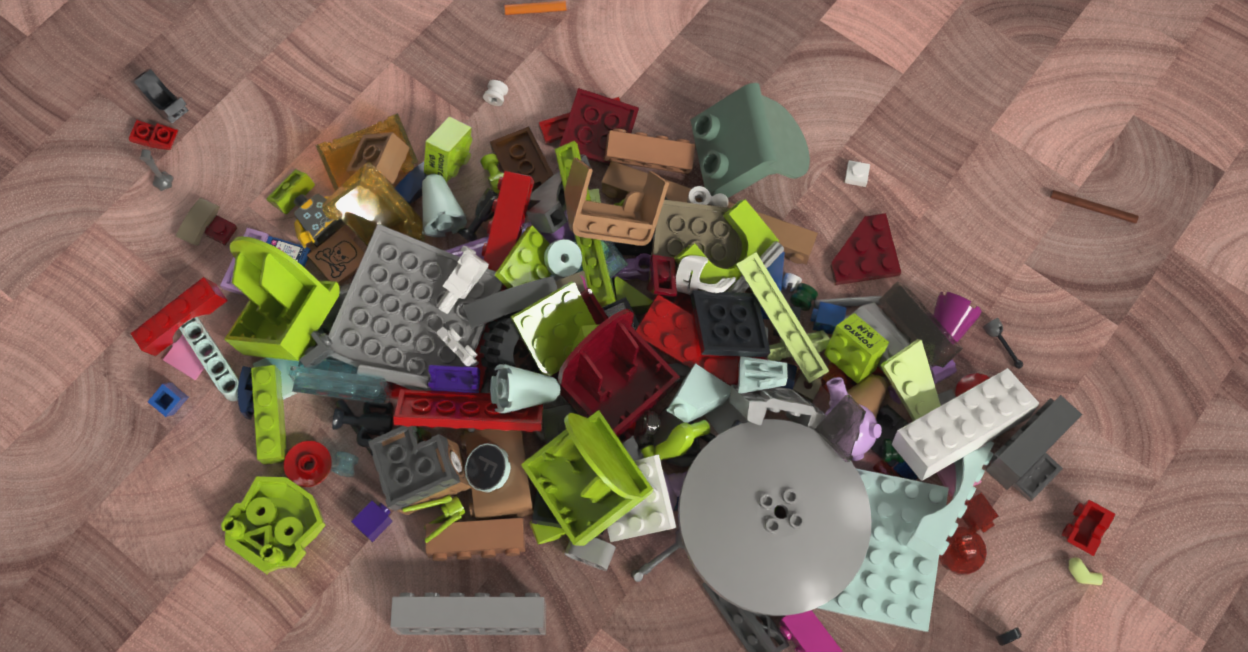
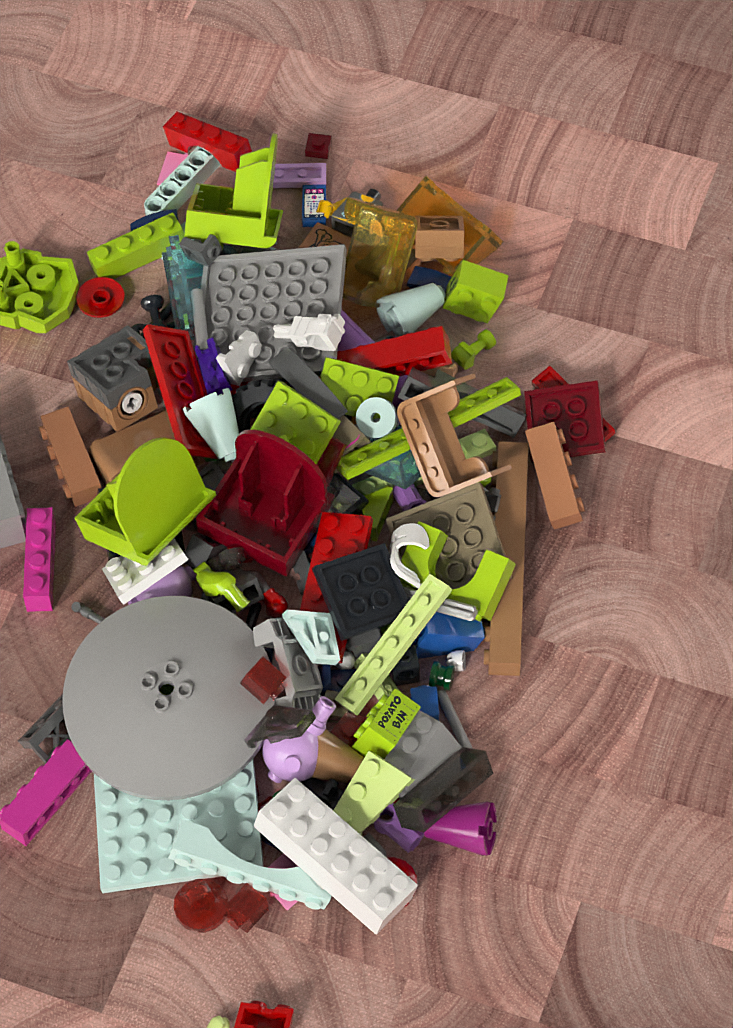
camera: 75 degrees right, 10 degrees down
red slope [129,120,178,150] -> none
black arch [131,69,189,124] -> none
dark grey piece [140,149,174,191] -> none
blue brick [148,382,189,417] -> none
dark tan slope [176,198,220,246] -> none
lime slope [266,169,315,214] -> none
clear light blue wheel [331,451,359,477] -> none
dark purple brick [351,501,393,543] -> none
lime plant [402,494,465,543] -> none
black tile [465,443,511,493] -> none
white wheel [483,80,508,106] -> none
reddish brown tile [490,126,554,192] -> none
orange piece [505,0,567,15] -> none
light grey beam [564,538,616,571] -> none
dark red slope [647,254,677,297] -> none
light aqua slope [667,363,731,423] -> none
white plate [688,186,729,208] -> none
sand green plate [690,83,810,198] -> none
dark red plate [830,213,902,285] -> none
white plate [844,160,870,187] -> none
hinge [983,318,1023,369] -> none
dark grey brick [986,395,1083,490] -> none
black tile [996,627,1022,646] -> none
flat silver plate [1012,453,1063,502] -> none
copper bar [1050,190,1139,224] -> none
none -> dark pink brick [23,507,56,612]
none -> clear red brick [240,657,287,705]

